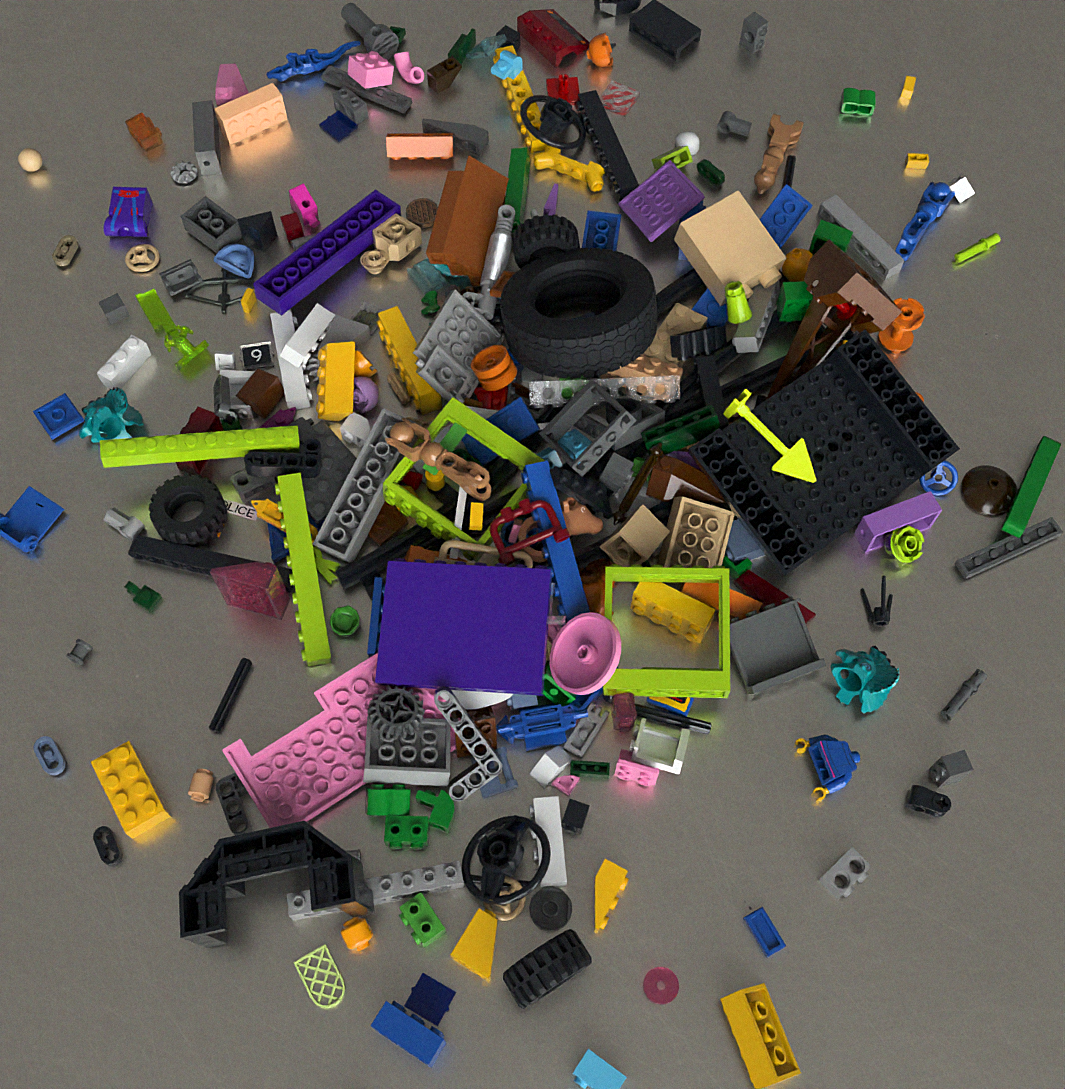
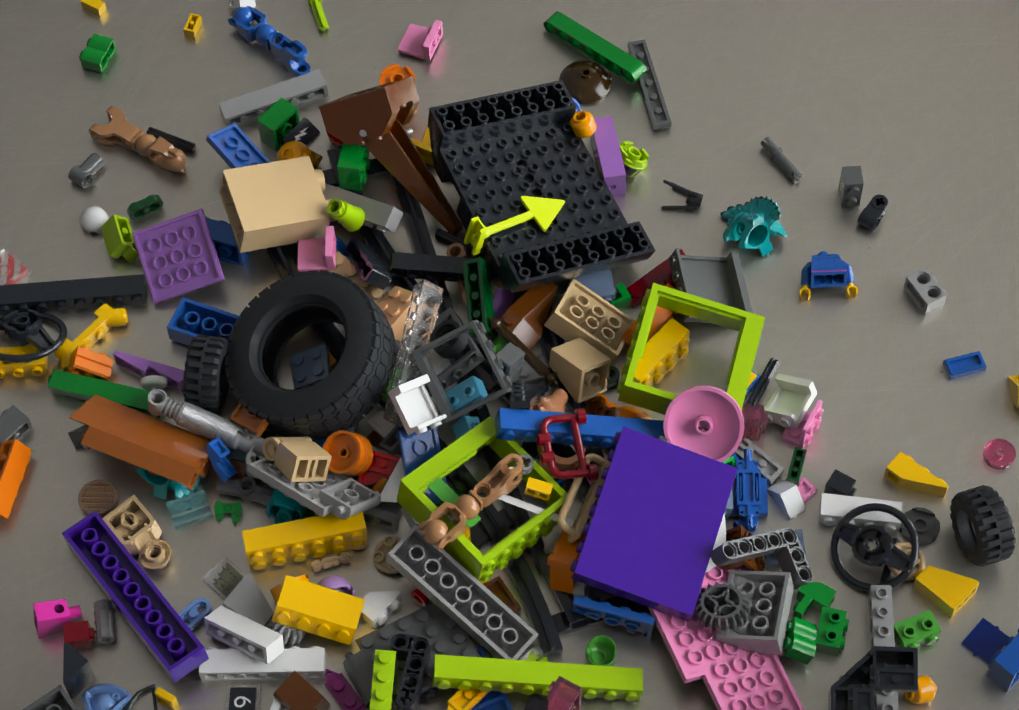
camera: 75 degrees left, 5 degrees down
none -> orange brick [67,346,114,381]
none -> medium blue plate [178,598,212,631]
none -> blue slope [206,437,238,483]
none -> tan piece [262,437,332,482]
none -> bright pink bracket [297,226,336,272]
none -> white panel [388,374,447,435]
none -> bright pink bracket [398,20,443,61]
none -> light grey bush [515,454,534,475]
none -> light orange head [570,111,596,138]

